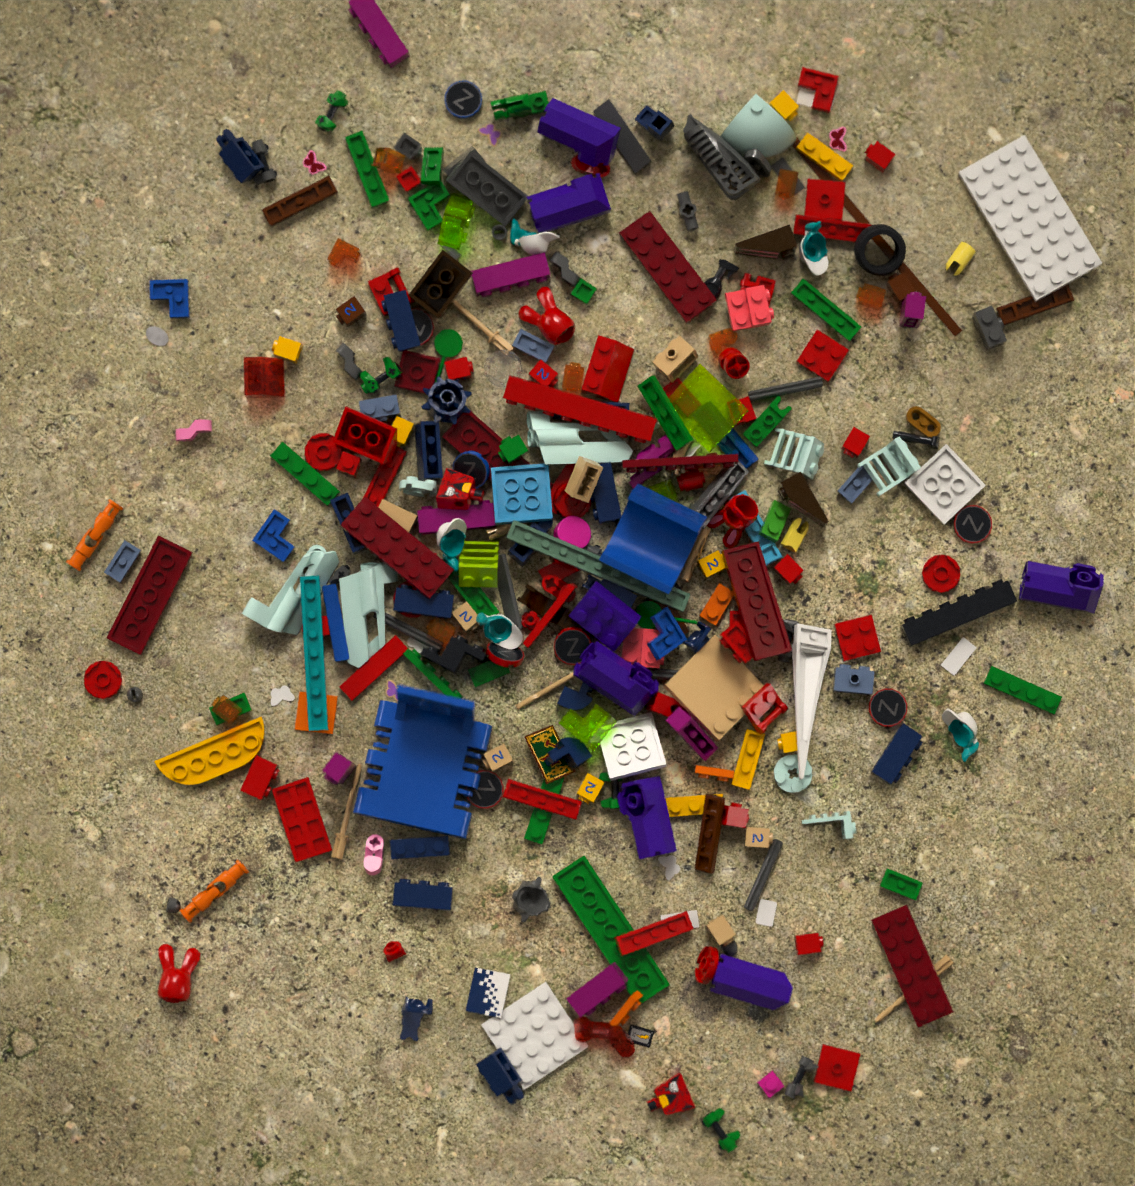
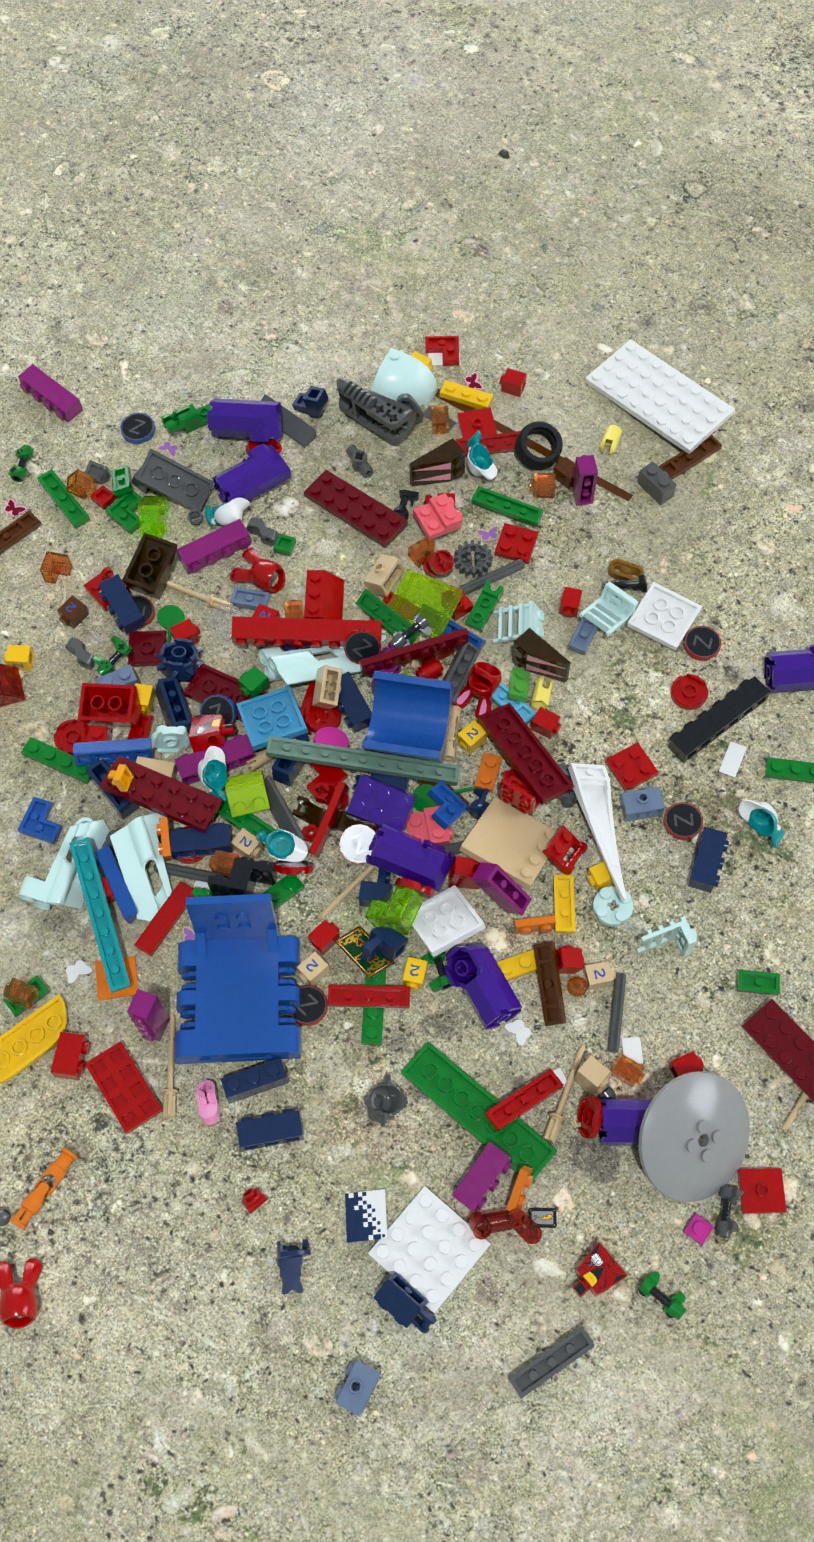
camera: 15 degrees left, 20 degrees down
none -> blue slope [73,738,153,766]
none -> light orange tile [107,764,134,792]
none -> orange plate [156,817,173,860]
none -> red brick [308,920,339,955]
none -> sand blue brick [334,1360,381,1417]
none -> black tile [344,628,381,664]
none -> dark grey piece [390,614,432,649]
none -> red tile [395,878,434,898]
none -> dark grey gear [454,540,493,578]
none -> medium lavender sticker [476,525,499,541]
none -> dark grey plate [508,1326,595,1399]
none -> tan piece [543,1044,585,1144]
none -> clear orange plate [567,976,587,997]
none -> clear orange brick [611,1054,645,1088]
none -> light grey dish [638,1071,750,1202]

